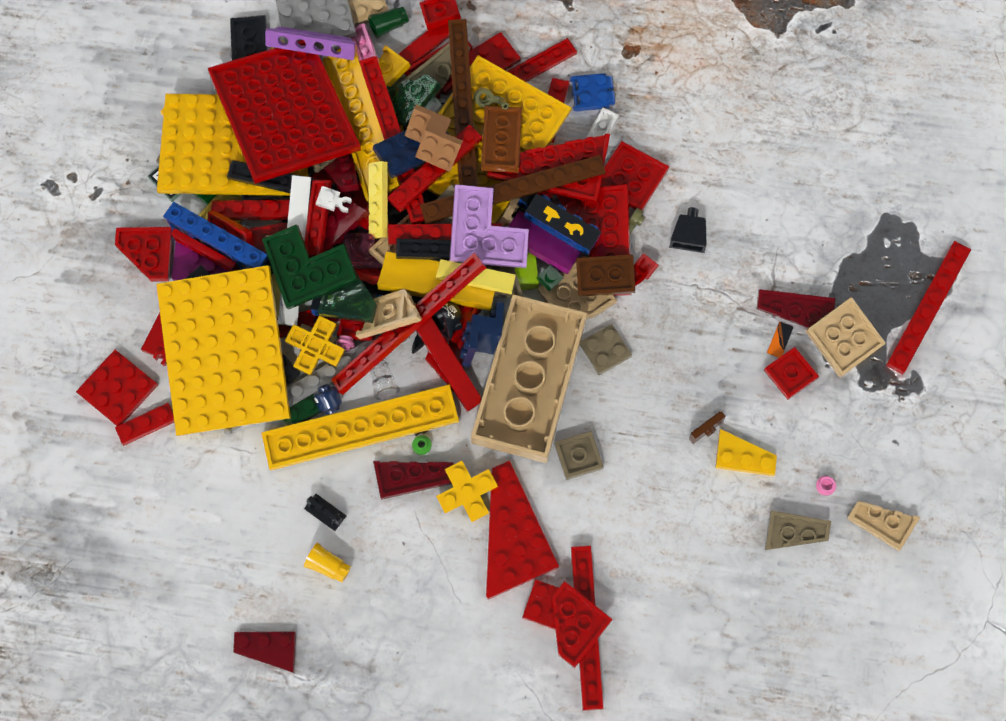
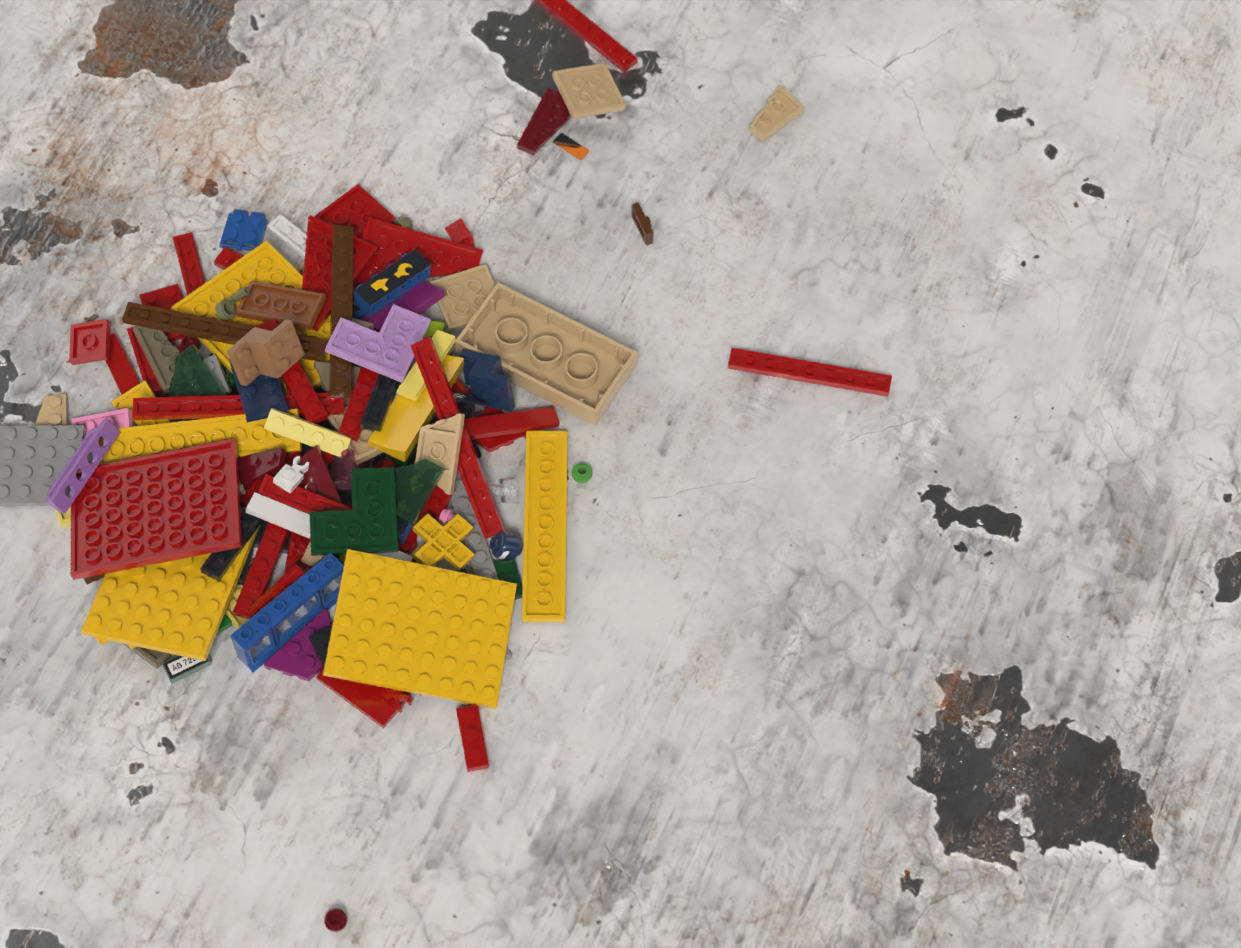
camera: 80 degrees left, 10 degrees down
red plate [76,349,158,426] -> none
red plate [115,227,173,282] -> none
red tile [171,228,240,272] -> none
black plate [230,15,268,61] -> none
dark red wing [233,632,296,673] -> none
yellow plant [303,542,351,583] -> none
black hinge [304,494,347,531] -> none
dark green plant [368,7,409,39] -> none
dark red wing [373,461,454,500] -> none
yellow plate [436,461,498,522] -> none
red wing [486,460,559,600] -> none
red plate [522,579,559,630] -> none
dark green plate [536,265,564,292] -> none
red plate [552,581,613,669] -> none
dark tan plate [554,431,604,480] -> none
reddish brown plate [576,255,635,297] -> none
dark tan plate [580,324,632,375] -> none
black torso [669,207,707,253] -> none
yellow wing [715,429,777,476] -> none
red plate [764,347,819,400] -> none
dark tan wing [765,511,831,550] -> none
bright pink plate [816,476,836,496] -> none

